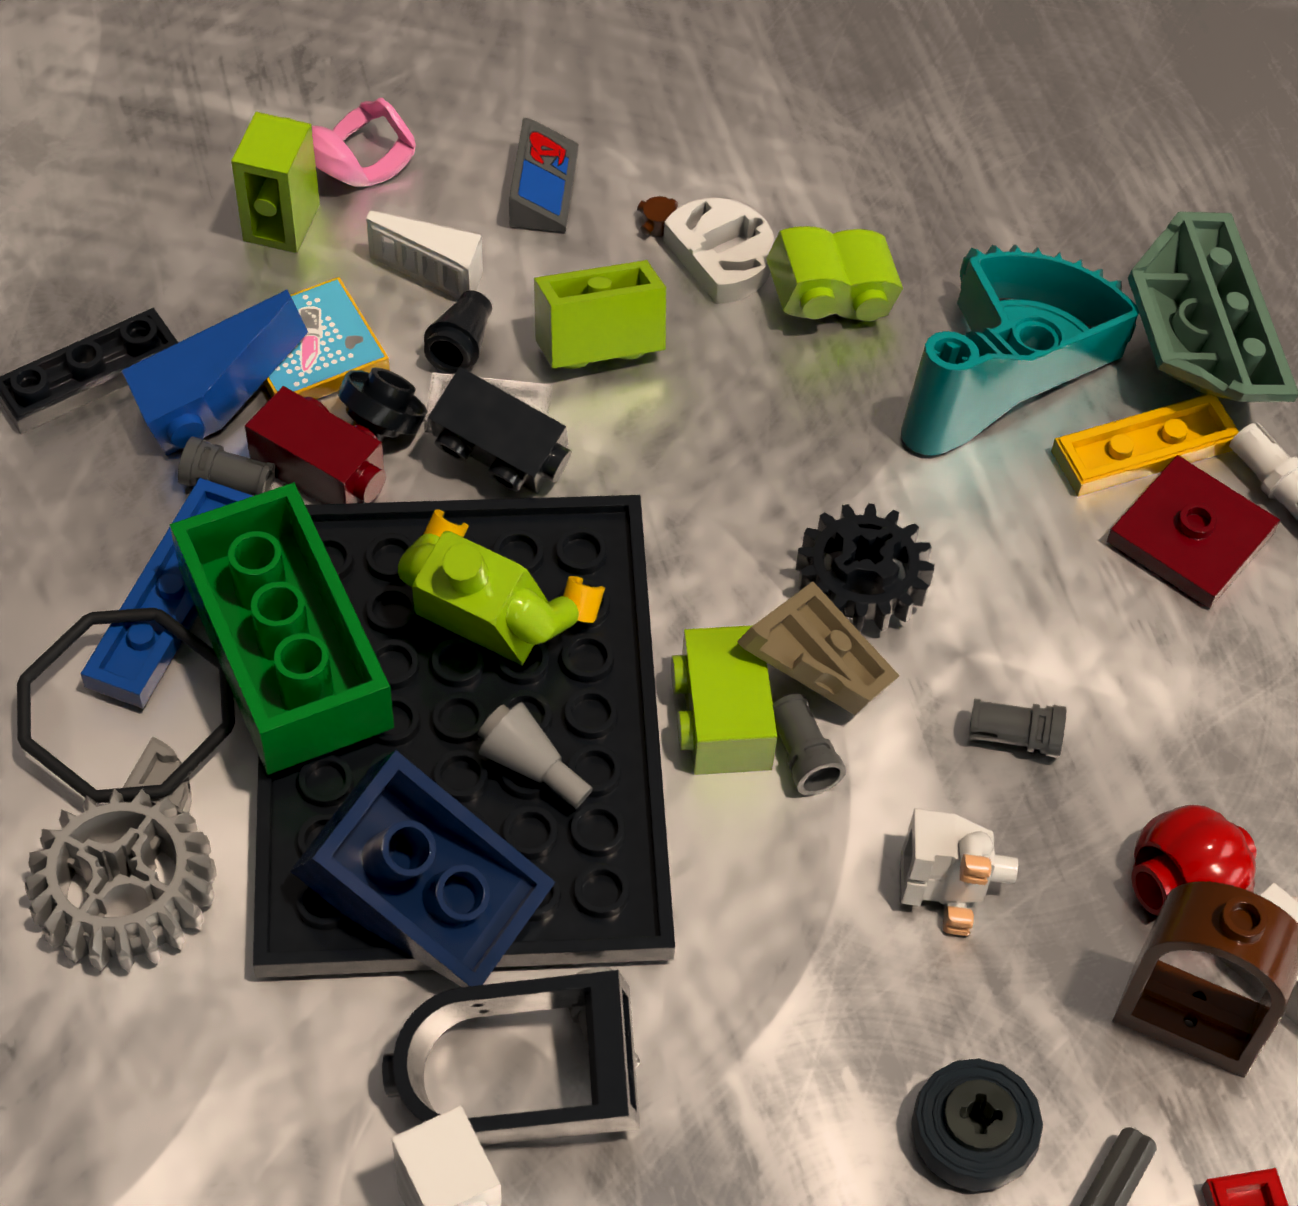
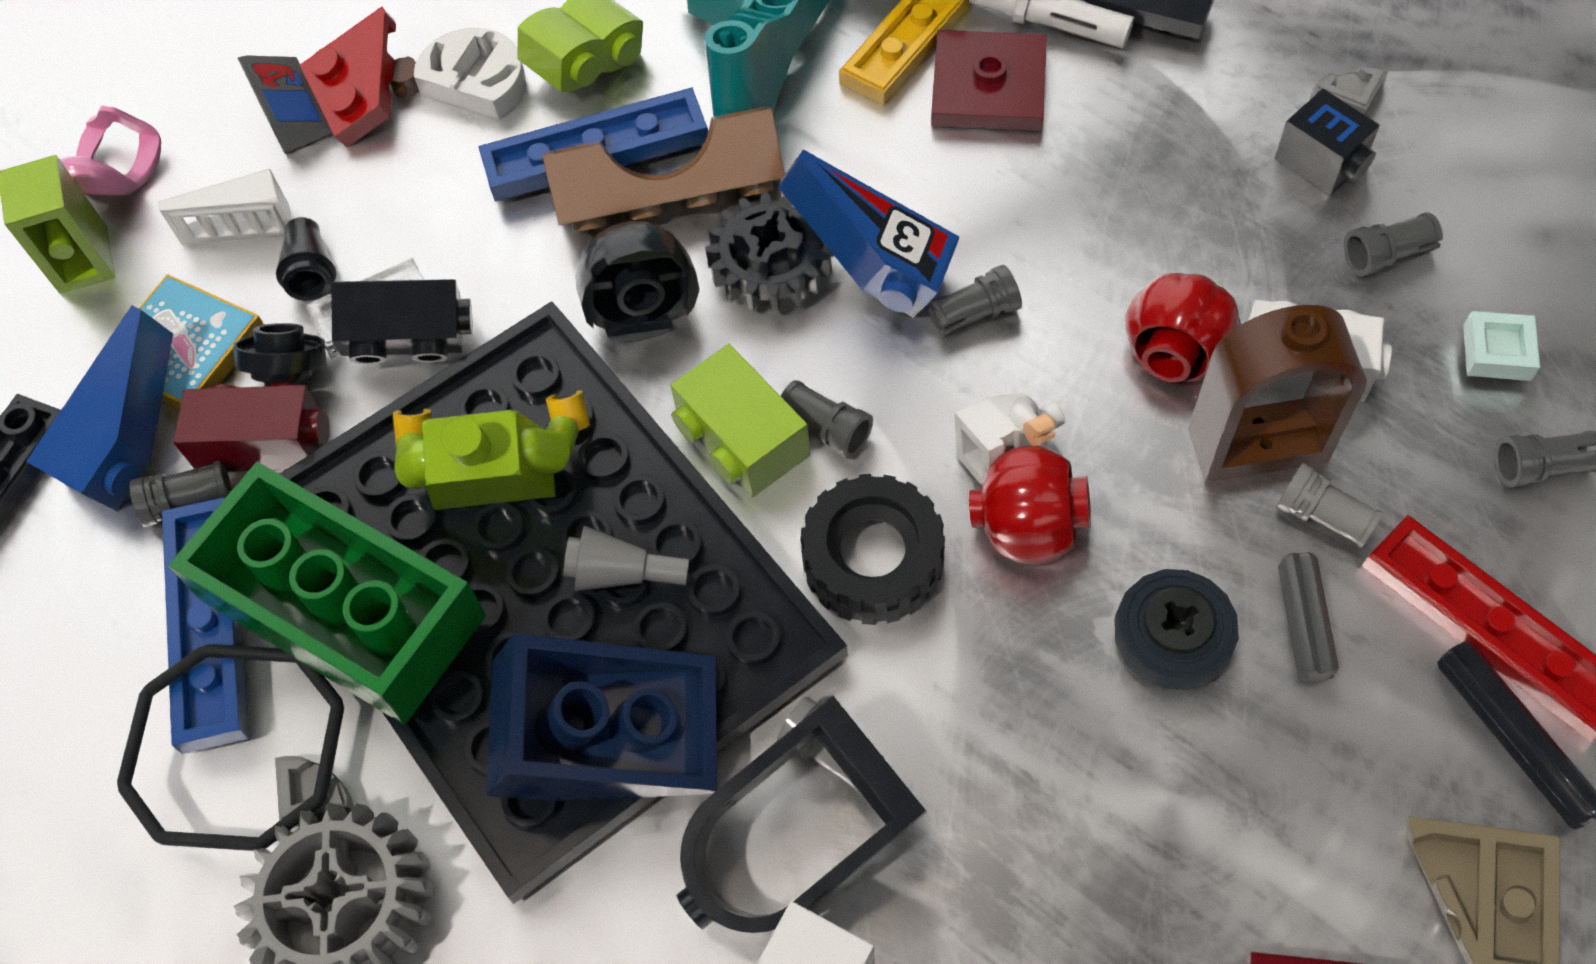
camera: 25 degrees left, 5 degrees up
lime brick [534,260,666,369] -> none
dark tan wing [737,582,899,715] -> none
none -> wing [300,6,396,148]
none -> blue plate [478,87,708,202]
none -> medium nougat arch [542,106,785,232]
none -> black cylinder [575,221,700,341]
none -> blue slope [778,149,960,318]
none -> black tyre [800,474,945,625]
none -> red plant [969,445,1091,565]
none -> light grey pin [1276,462,1383,548]

